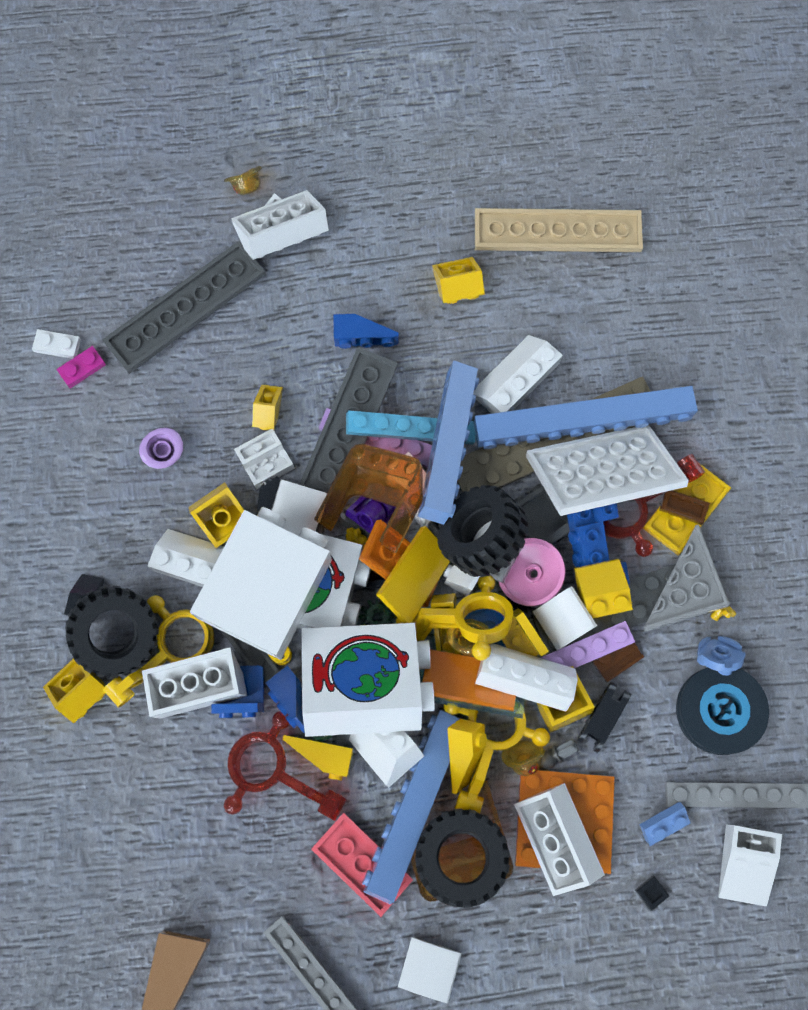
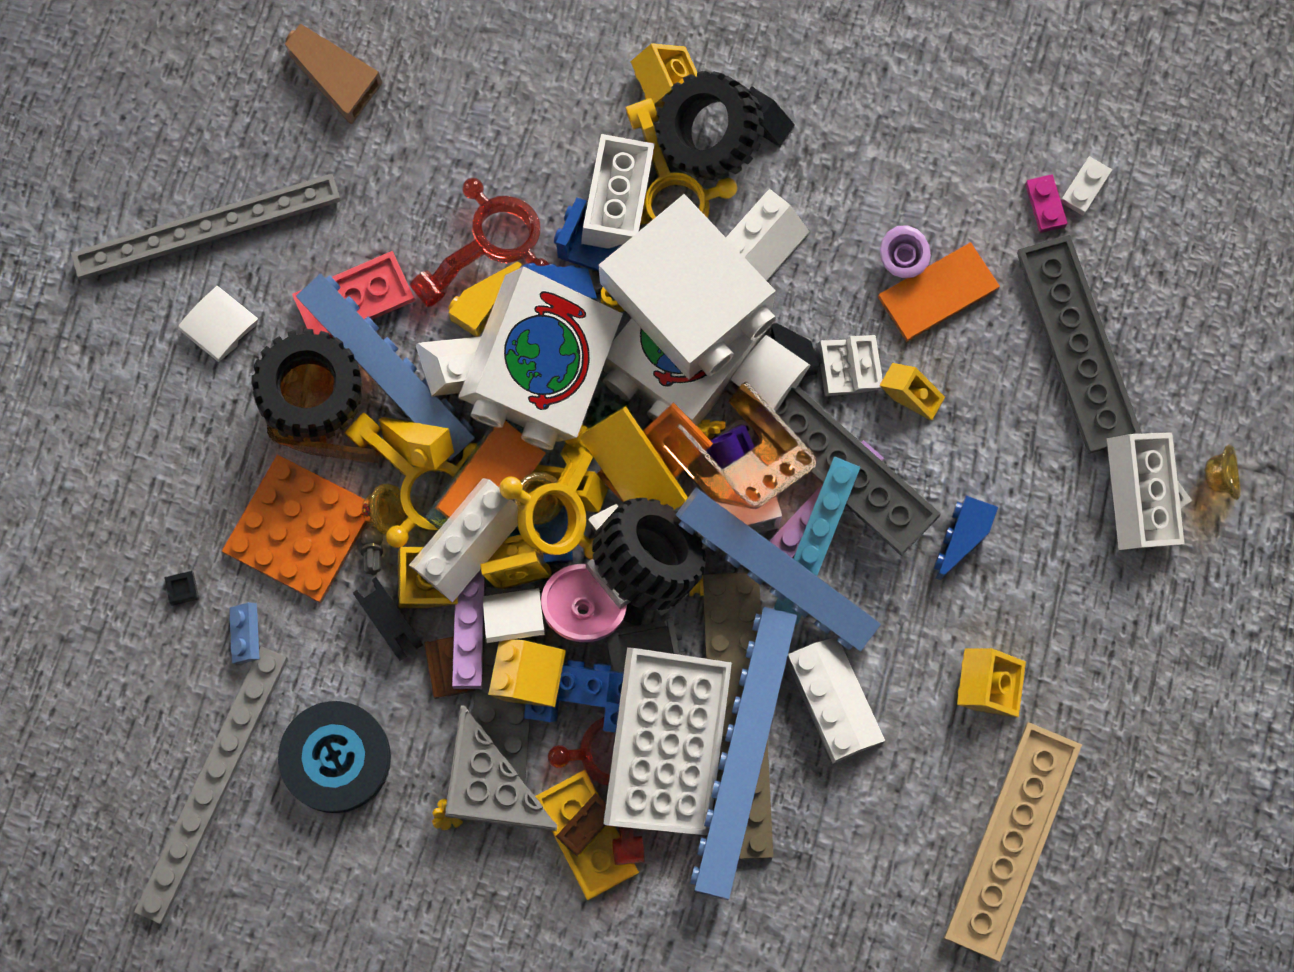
camera: 115 degrees right, 0 degrees up
yellow slope [188,482,244,548] -> none
white slope [514,783,605,896] -> none
medium blue plate [697,636,745,676] -> none
white slope [718,824,782,906] -> none
none -> orange tile [878,242,1000,342]

